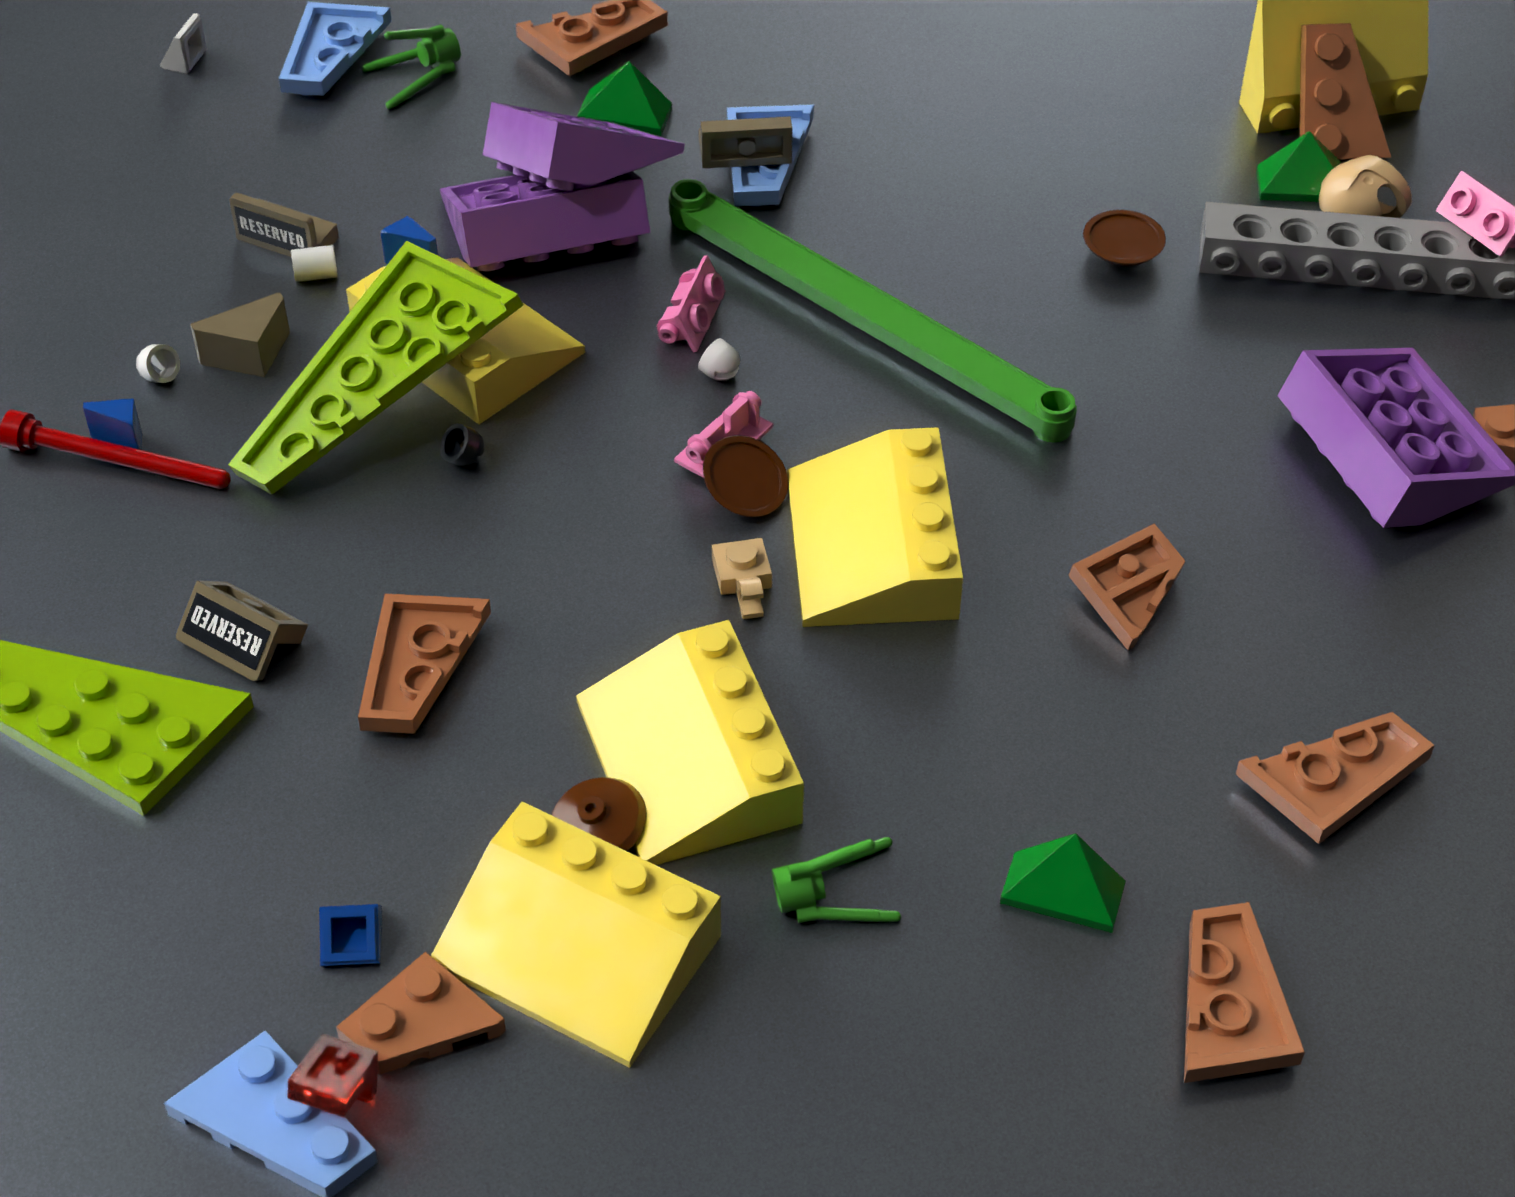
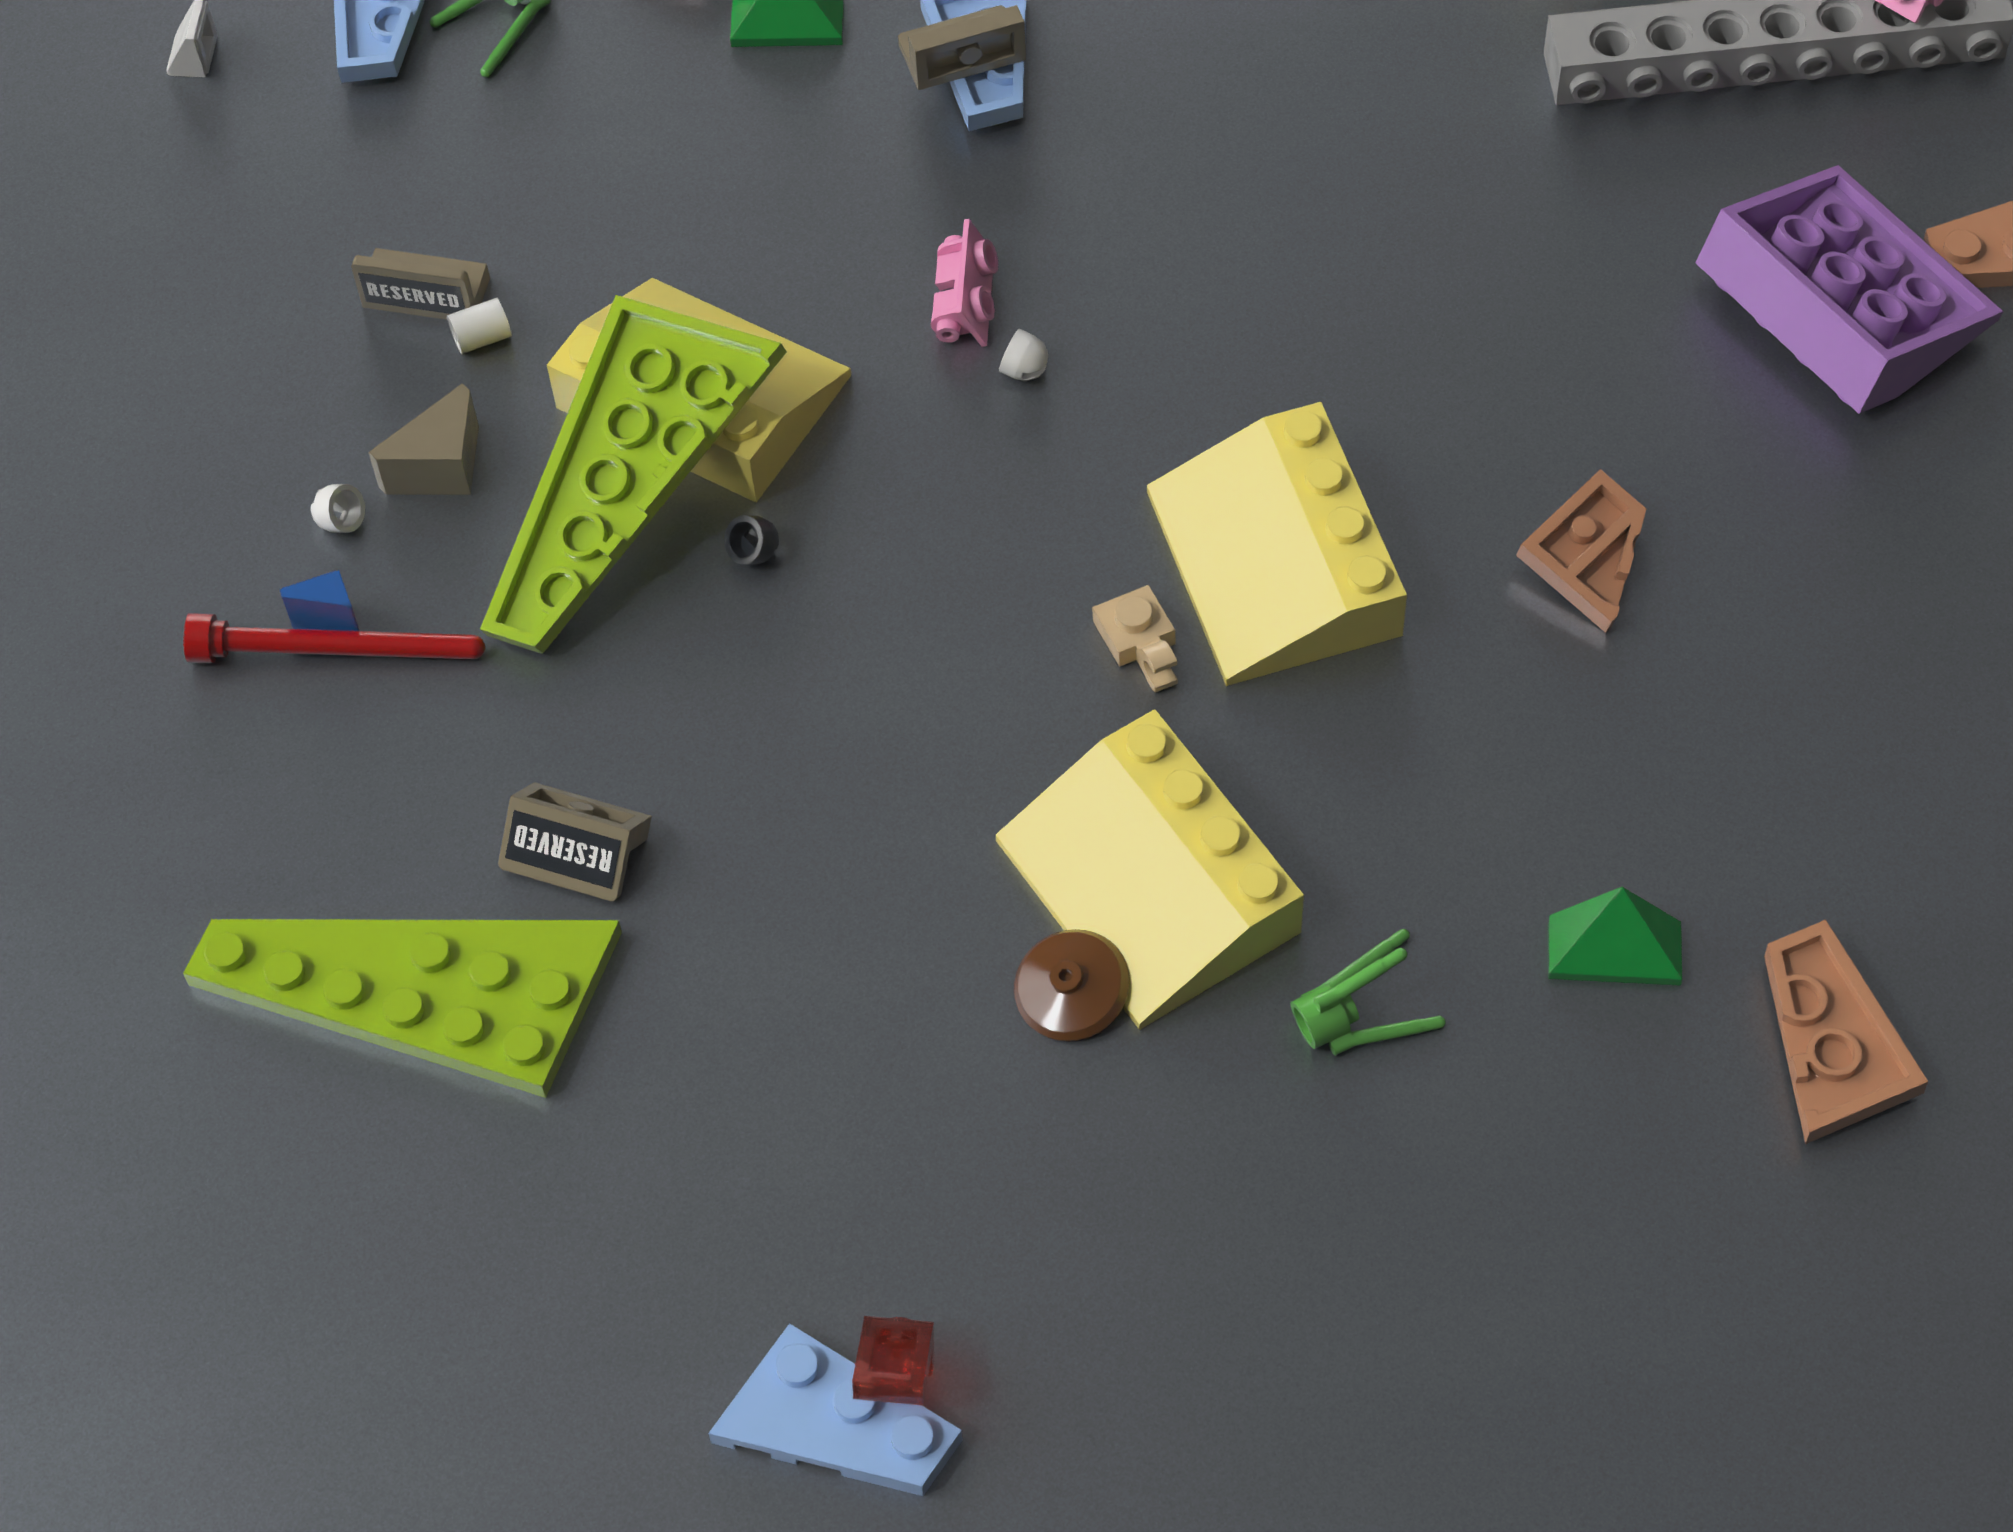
camera: 10 degrees left, 10 degrees up
blue slope [319,904,382,966] -> none
nougat wing [336,952,506,1075] -> none
nougat wing [358,593,491,734] -> none
blue slope [381,216,438,264] -> none
light yellow slope [431,801,721,1068] -> none
medium lavender slope [440,171,651,271] -> none
medium lavender slope [483,102,685,191] -> none
bright green piece [668,179,1077,443] -> none
bright pink hinge [674,391,773,478] -> none
reddish brown piece [703,435,788,517] -> none
reddish brown piece [1083,209,1166,266] -> none
nougat wing [1236,712,1434,844] -> none

